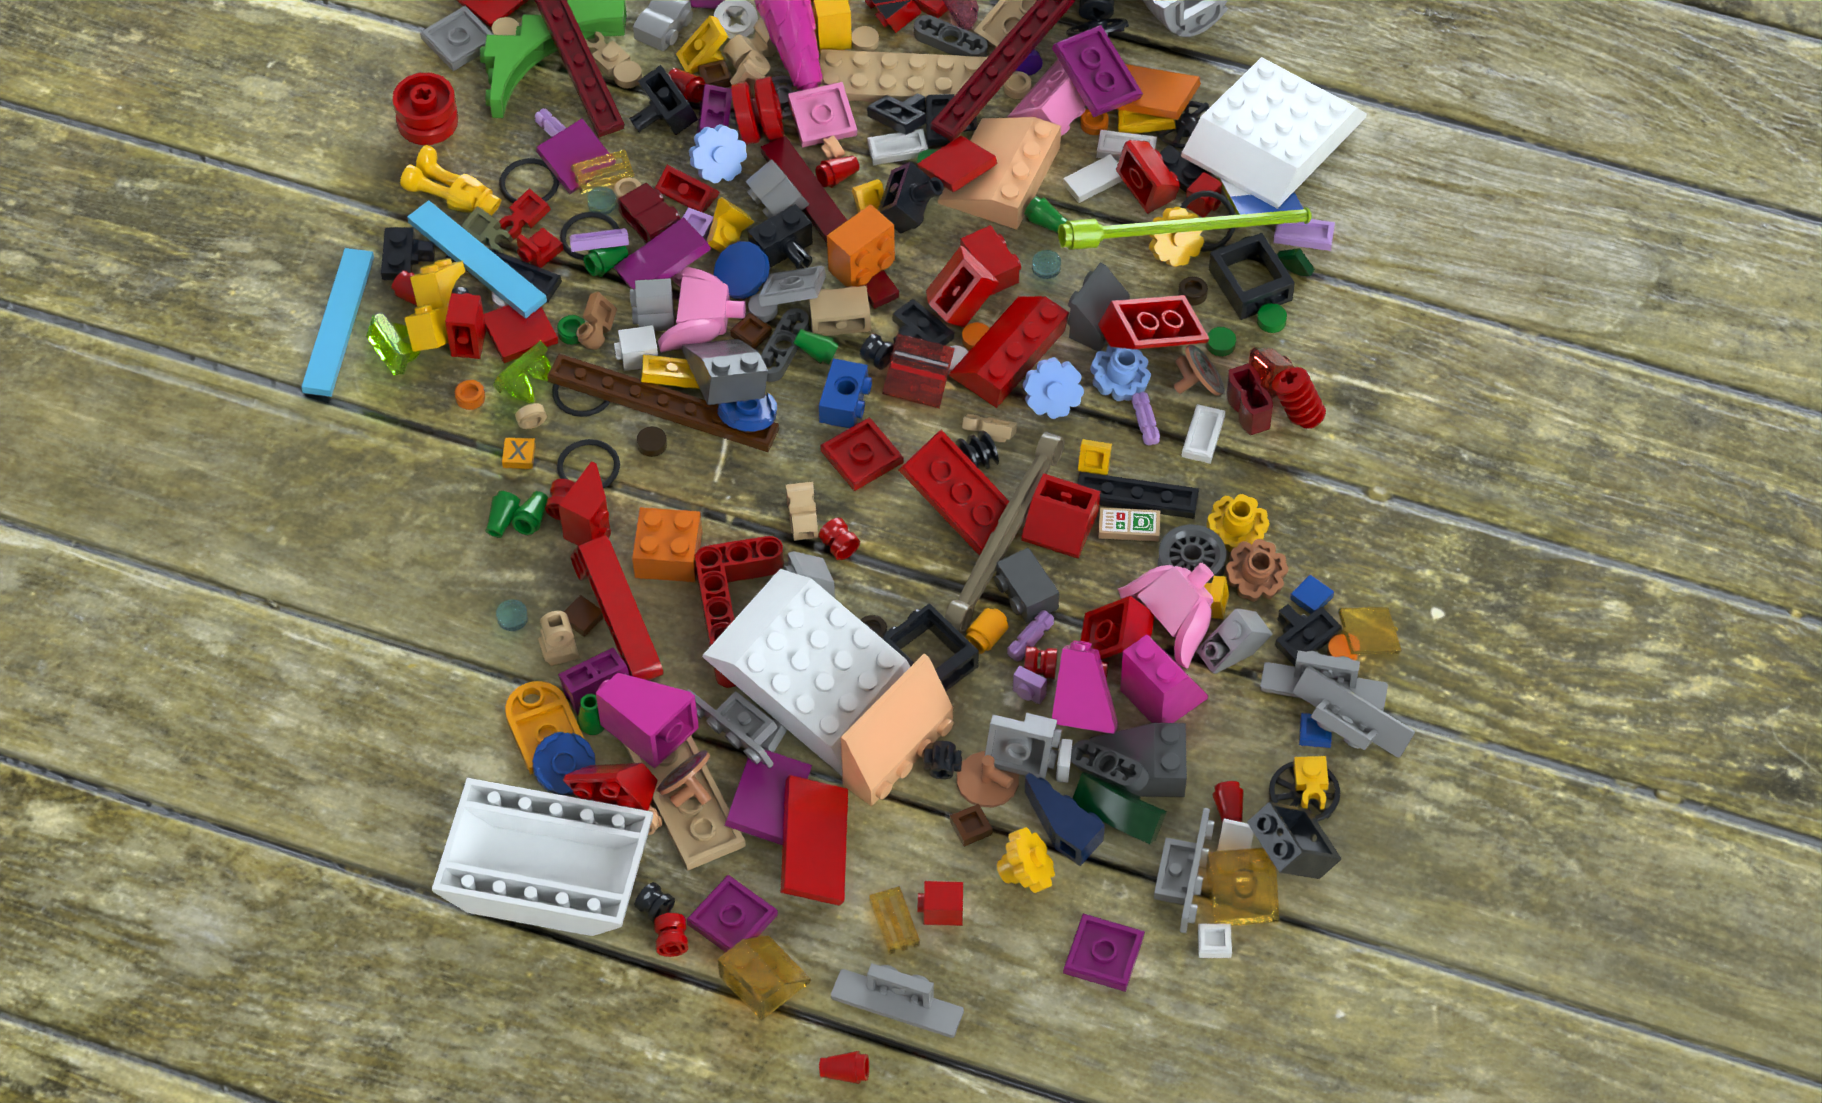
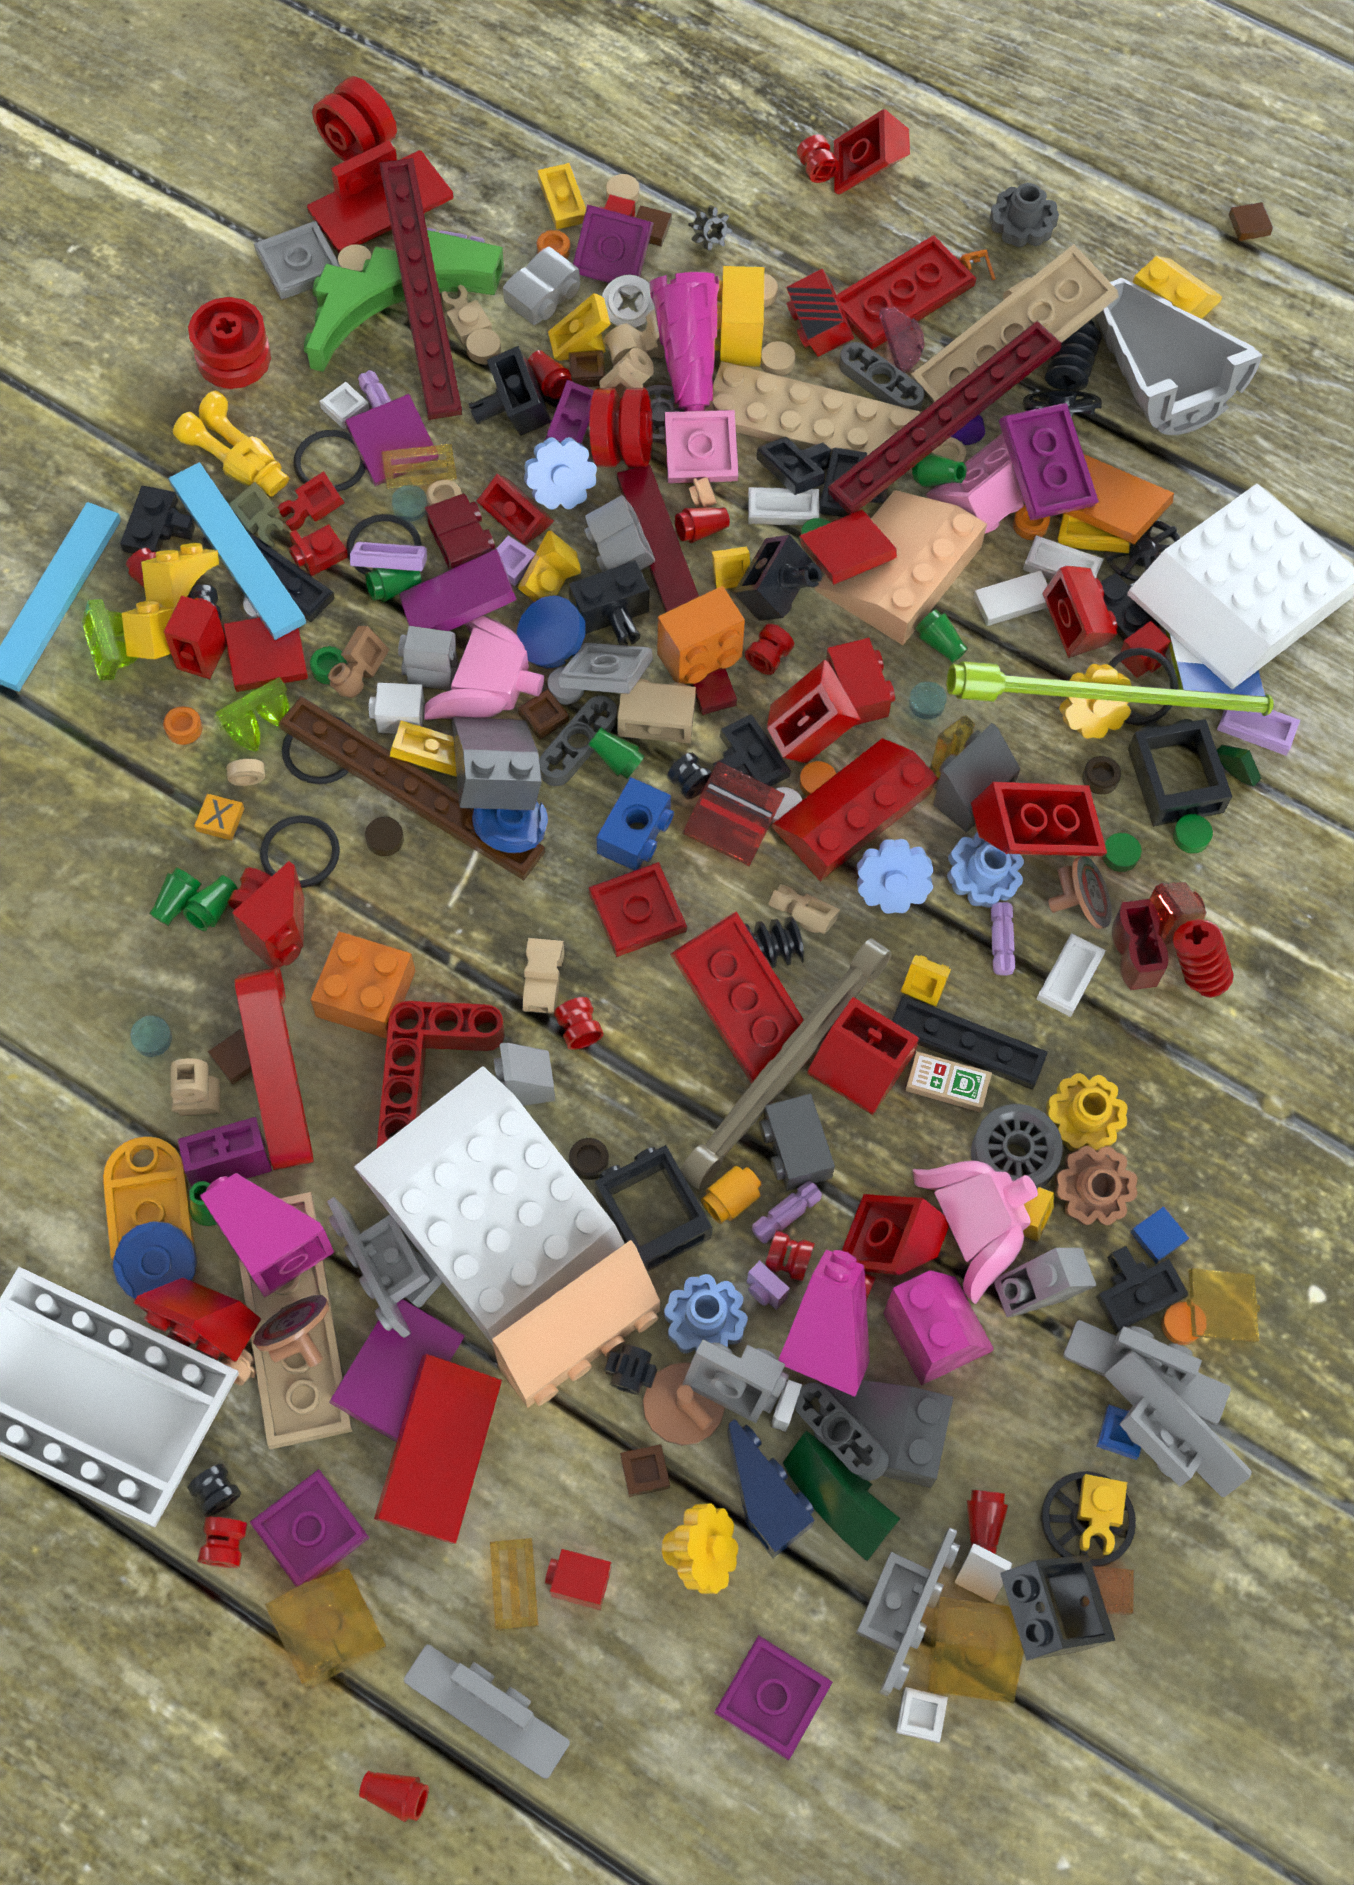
camera: 10 degrees right, 10 degrees up
none -> white tile [319,382,370,429]
none -> light blue plant [664,1274,748,1353]
none -> red wheel [745,624,795,675]
none -> green cone [912,453,967,488]
none -> clear yellow tile [930,715,975,780]
none -> clear orange tile [1088,1566,1134,1615]

